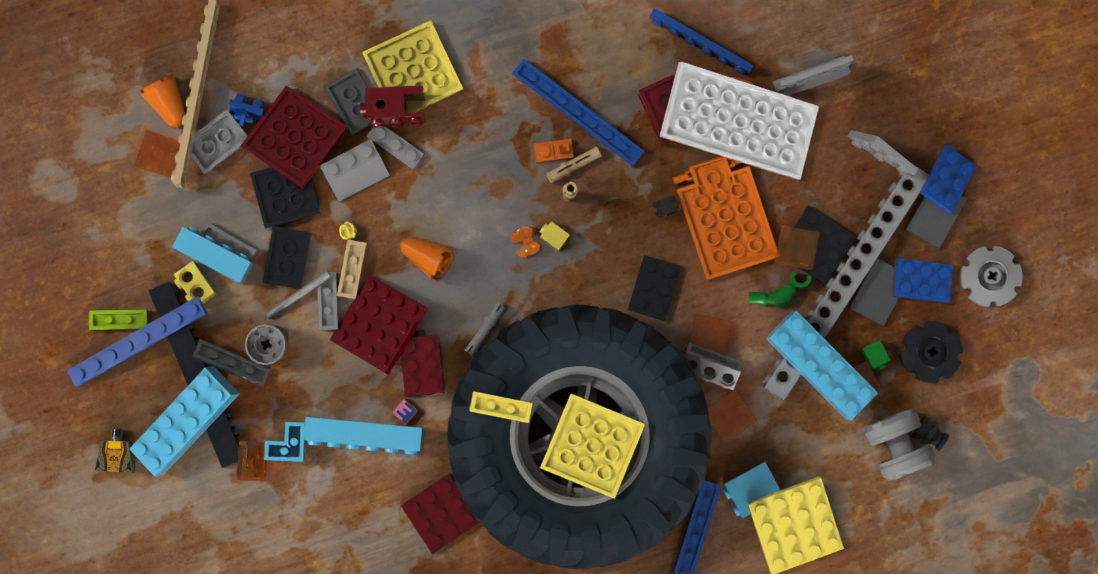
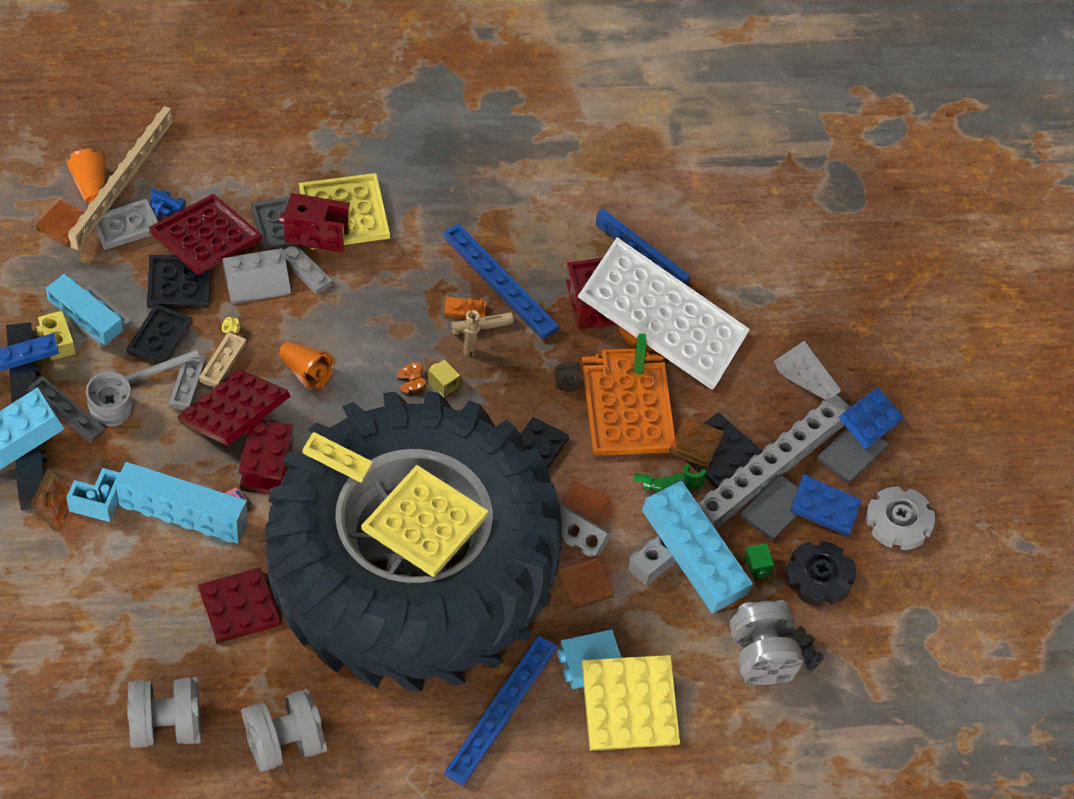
camera: 10 degrees right, 30 degrees down
light grey fence [772,55,854,96] -> none
none -> green tile [634,333,646,374]

